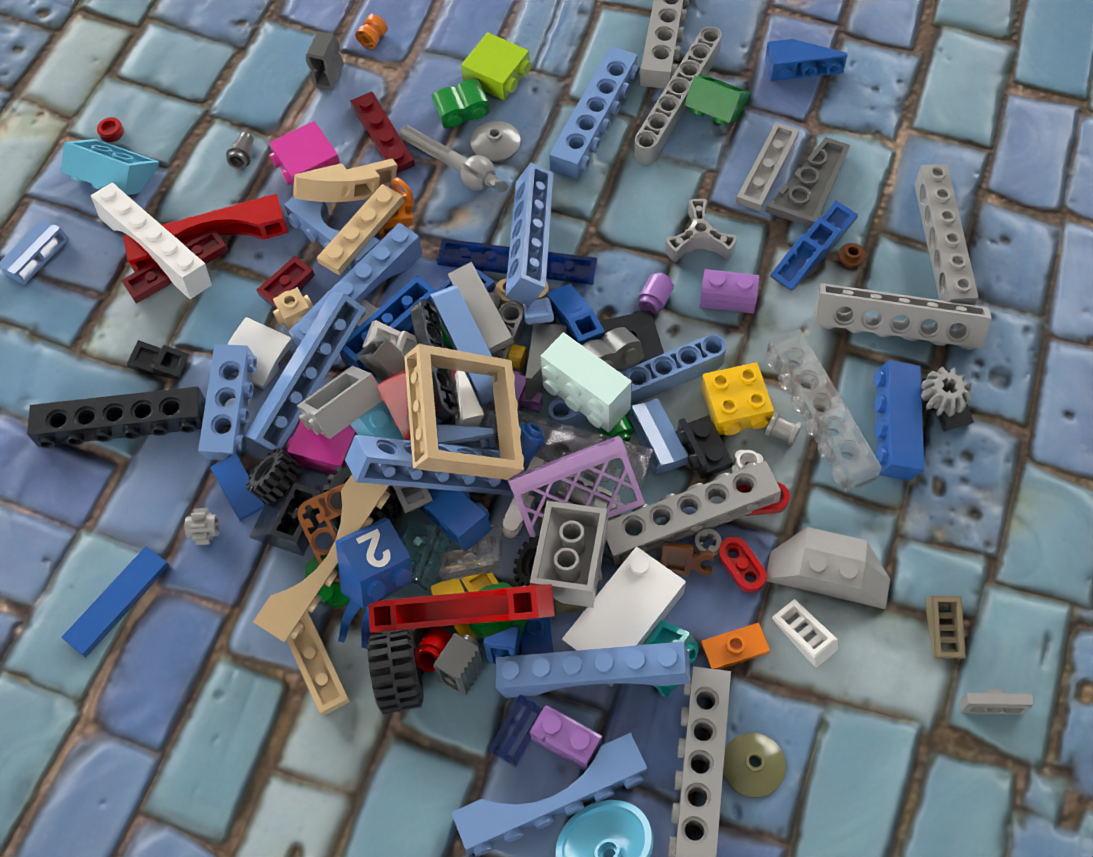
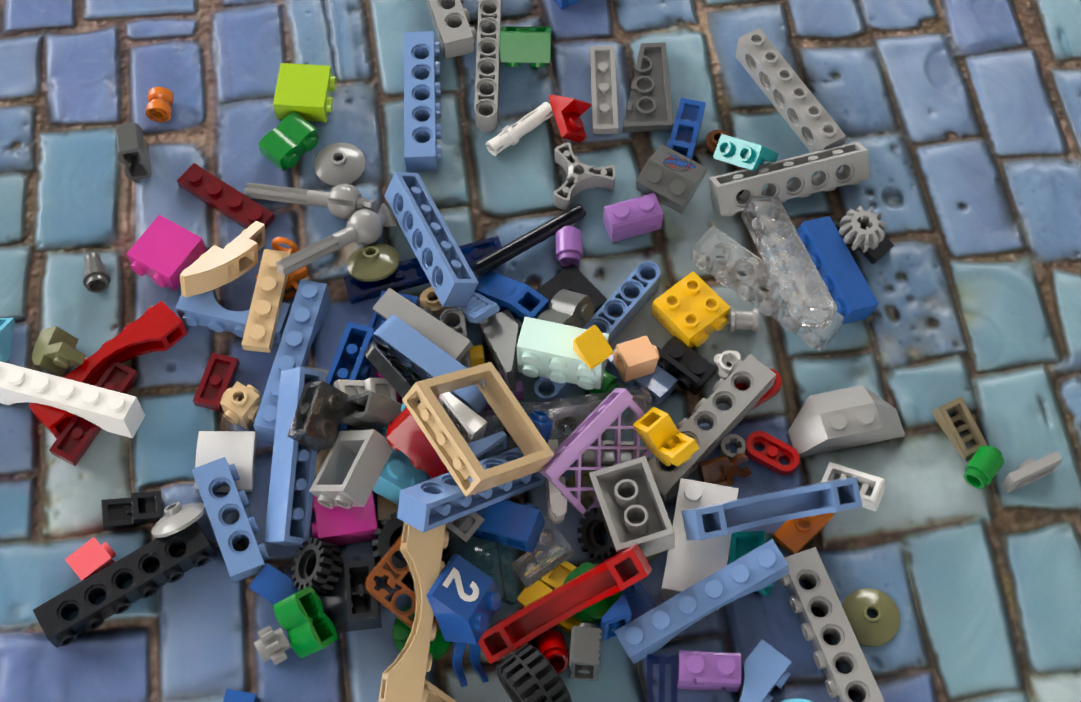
camera: 30 degrees left, 0 degrees up
none -> olive brick [32,326,86,377]
none -> coral brick [65,537,116,581]
none -> light grey dish [151,502,206,538]
none -> green brick [273,586,338,659]
none -> light grey piece [276,203,397,277]
none -> clear smoke brick [287,380,349,451]
none -> olive dish [347,243,400,282]
none -> black axle [472,204,586,276]
none -> white pin [486,102,554,156]
none -> red slope [548,94,592,143]
none -> yellow slope [573,325,614,370]
none -> light nougat brick [612,335,659,382]
none -> yellow brick [633,407,699,467]
none -> dark grey slope [636,144,708,214]
none -> medium blue arch [681,477,862,540]
none -> bracket [713,134,779,171]
none -> clear brick [741,196,838,328]
none -> green brick [963,446,1004,489]

